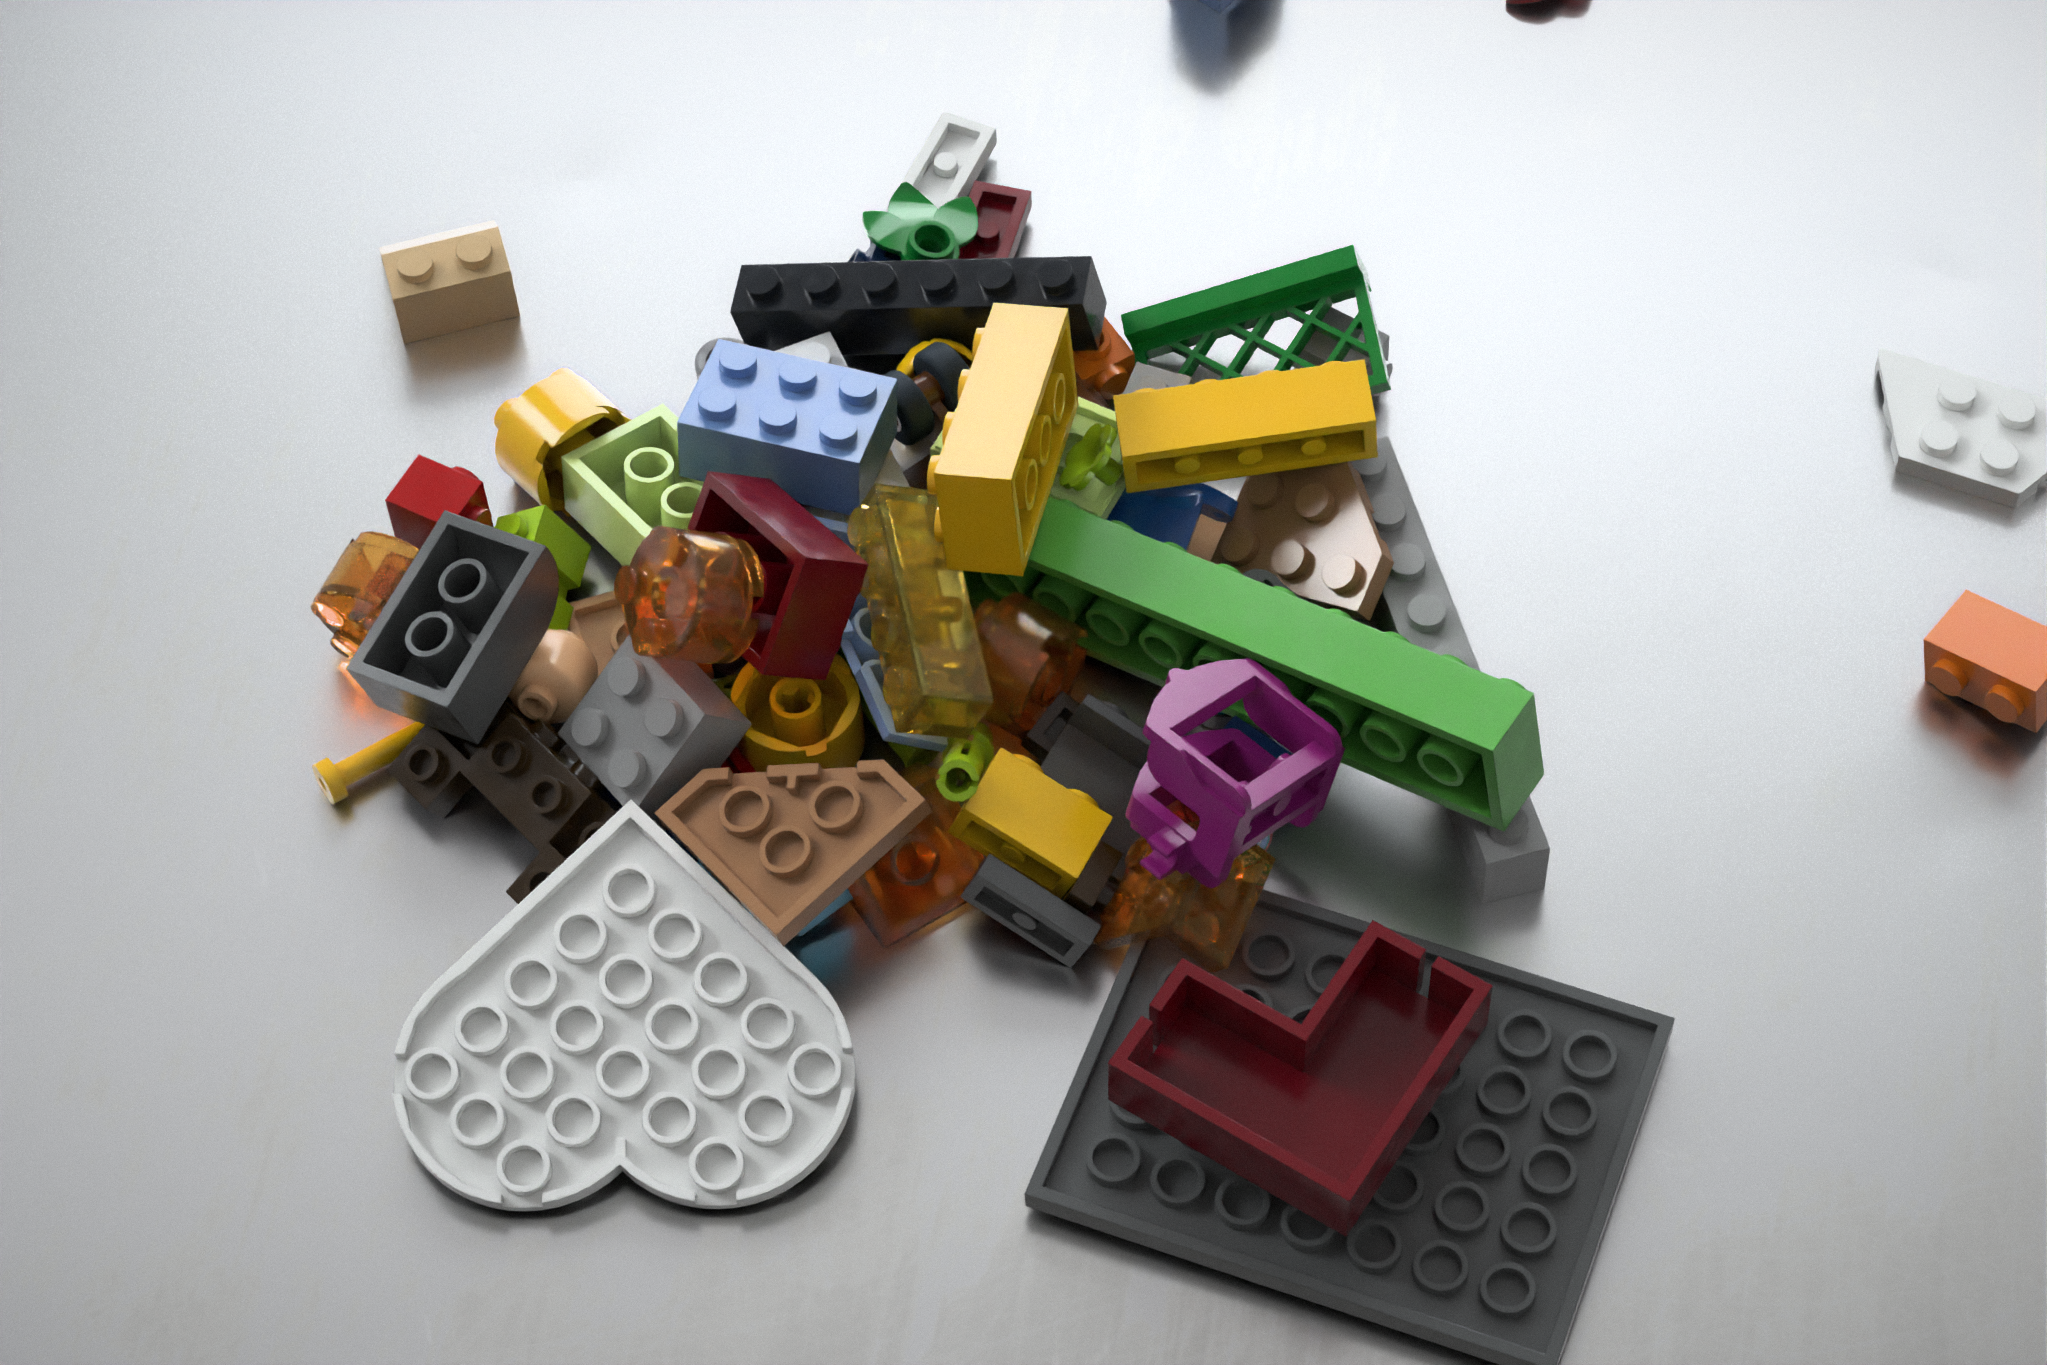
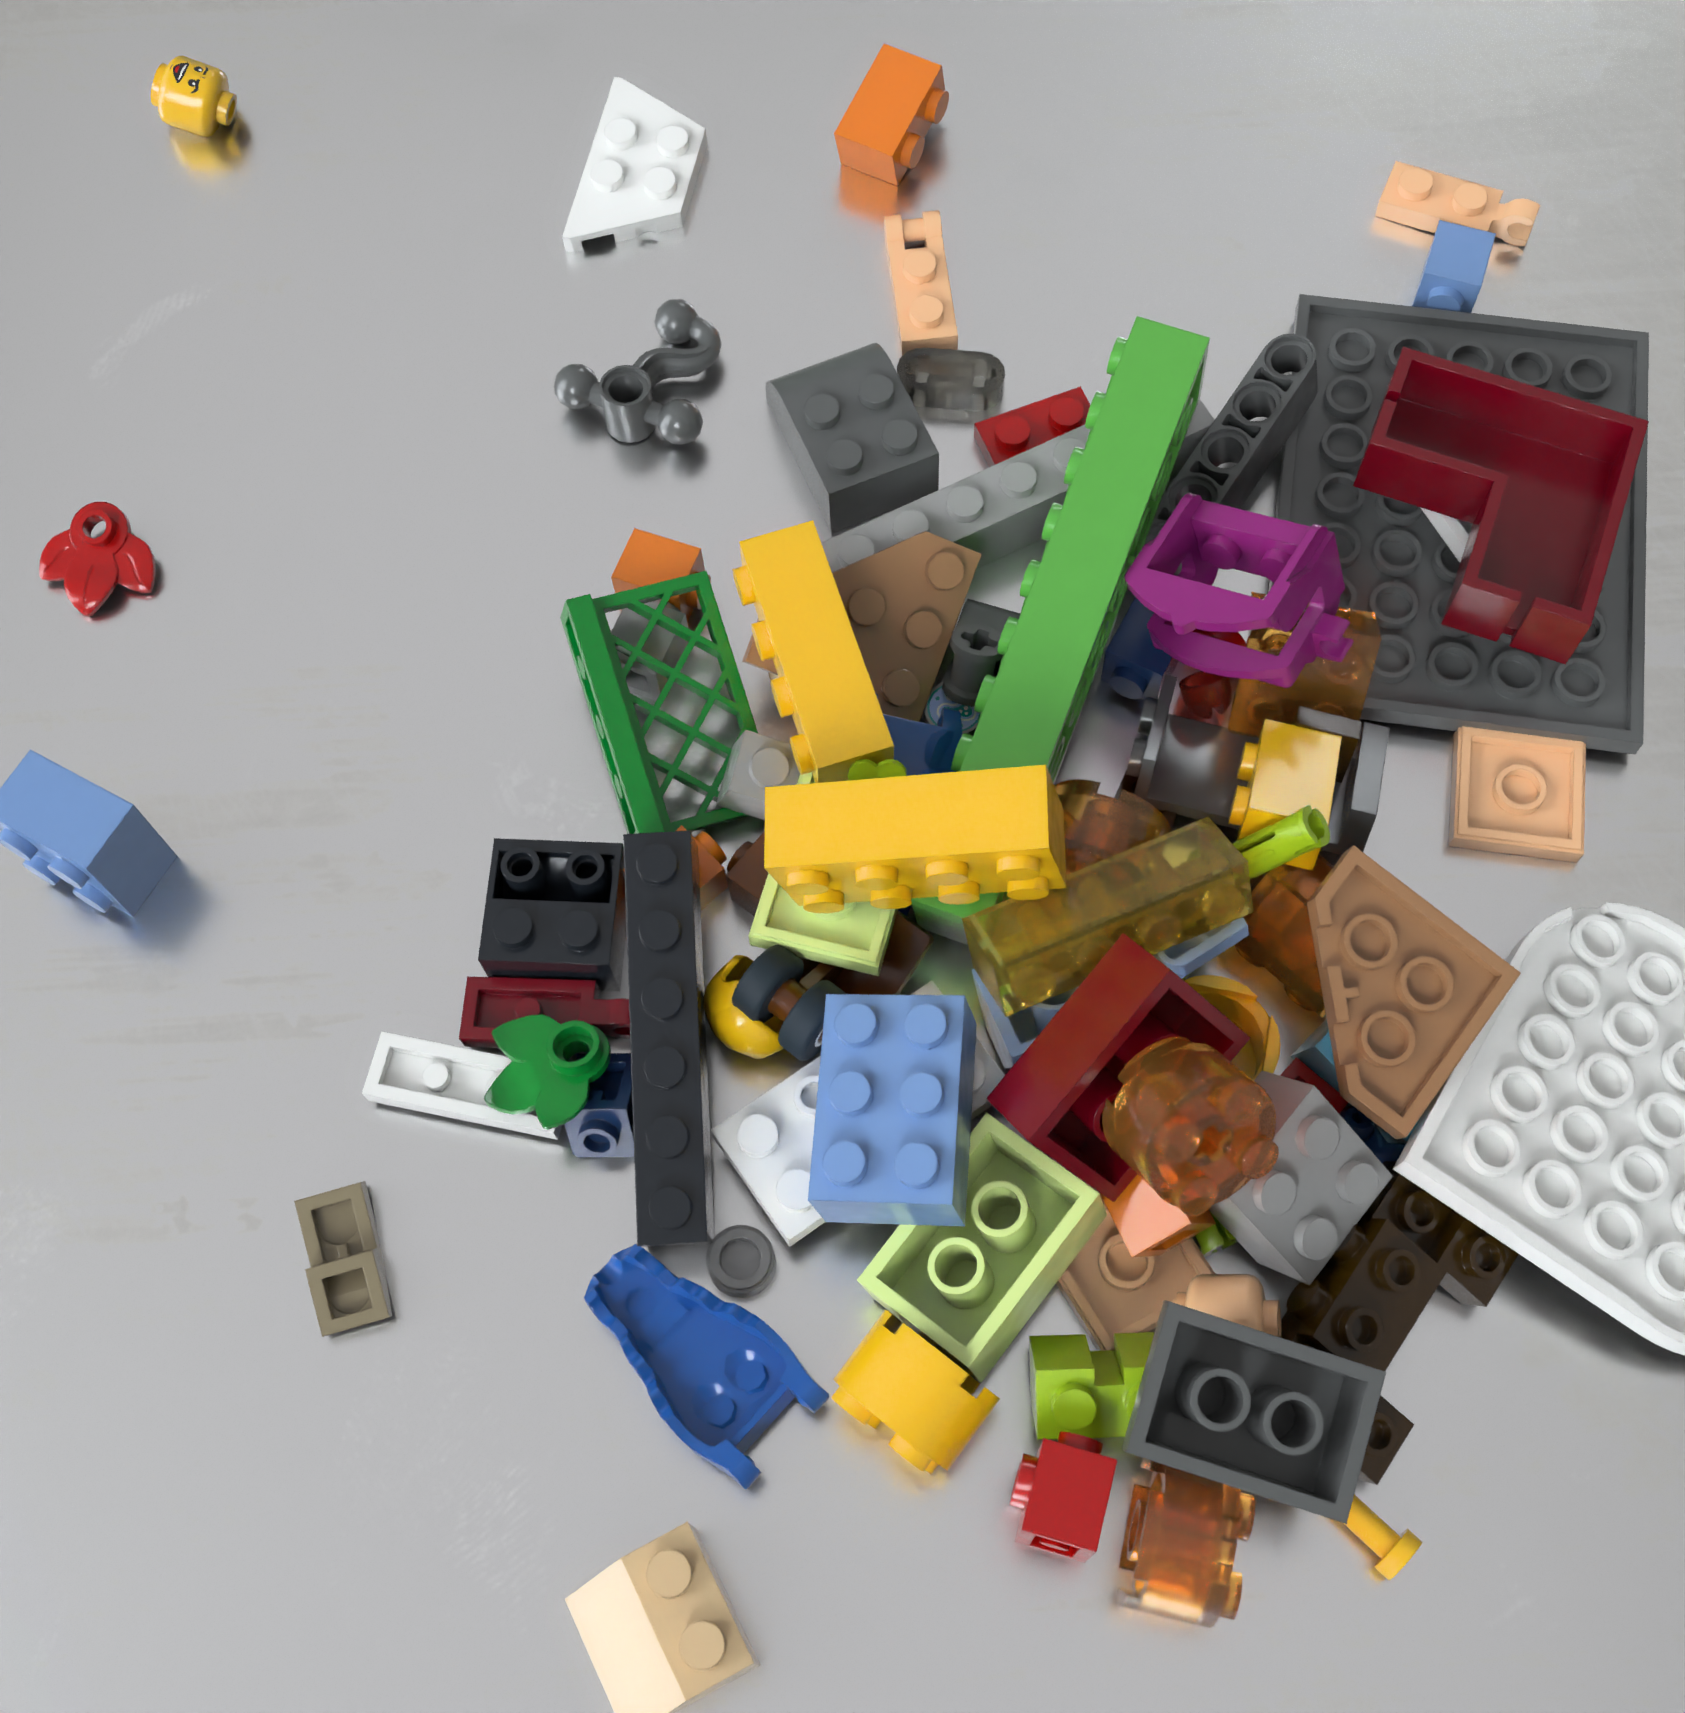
camera: 100 degrees left, 10 degrees up
none -> dark tan slope [294,1181,392,1337]
none -> black slope [478,838,626,991]
none -> dark grey piece [554,299,722,445]
none -> blue animal [584,1244,829,1489]
none -> orange brick [611,528,711,622]
none -> dark grey brick [766,343,939,533]
none -> light nougat plate [884,210,958,356]
none -> clear smoke beam [897,348,1005,411]
none -> red plate [974,386,1090,467]
none -> dark grey beam [1145,333,1318,576]
none -> light nougat plate [1375,161,1541,246]
none -> medium blue brick [1412,220,1496,313]
none -> light nougat tile [1448,726,1586,863]

